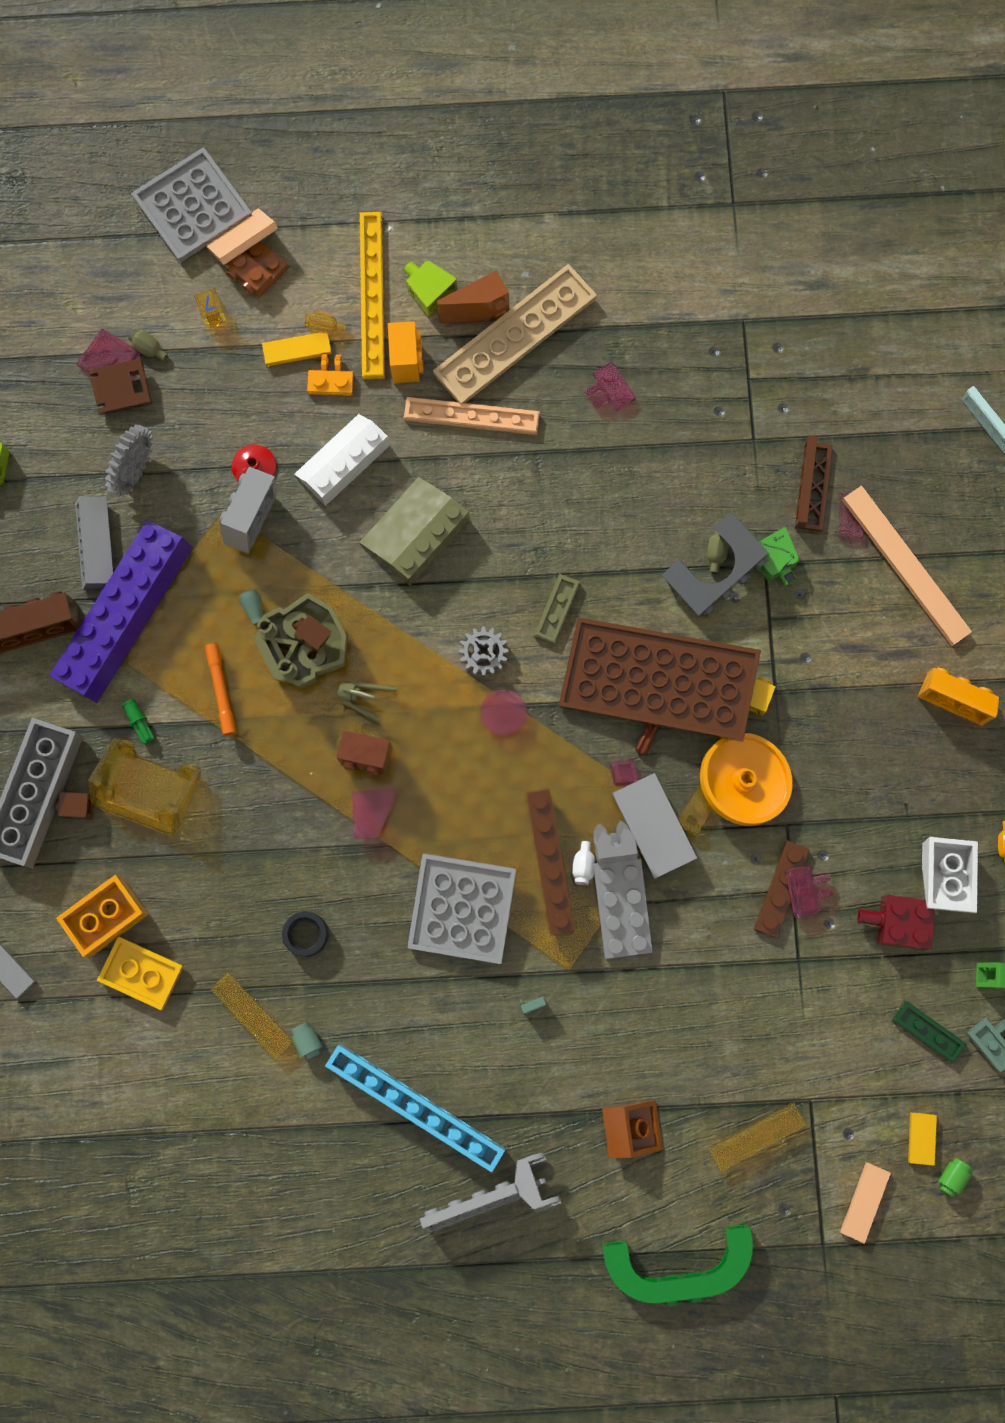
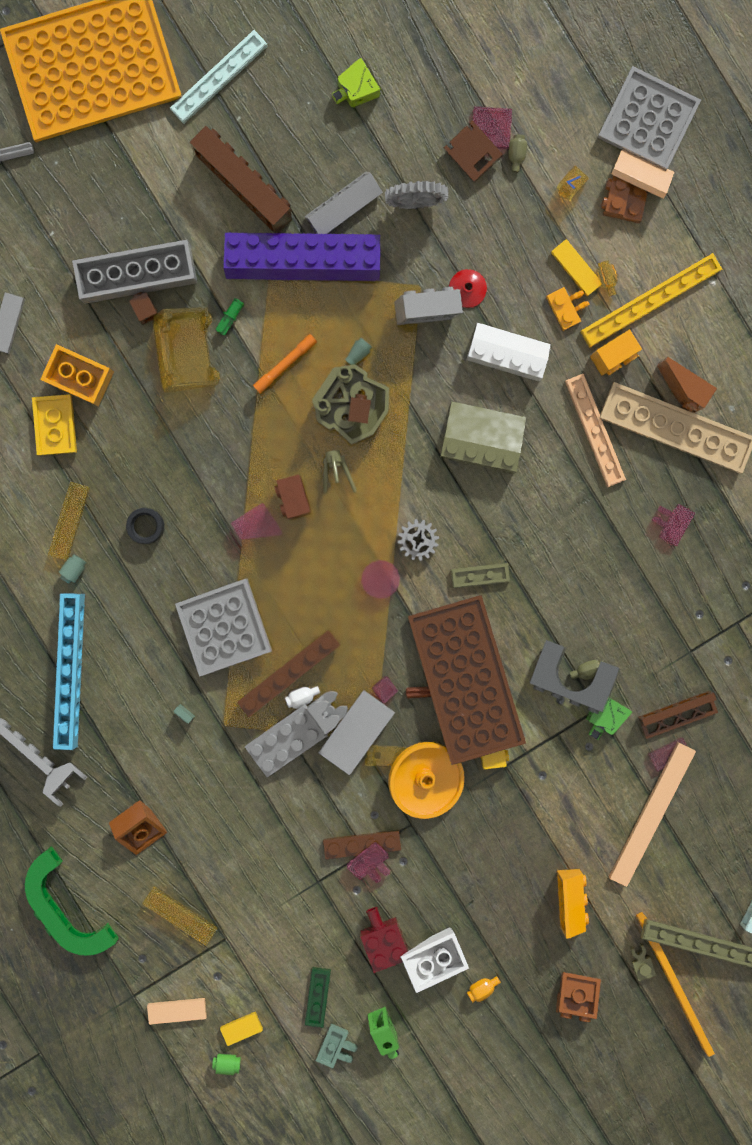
camera: 55 degrees right, 10 degrees up
lime torso [403,261,458,317] -> none

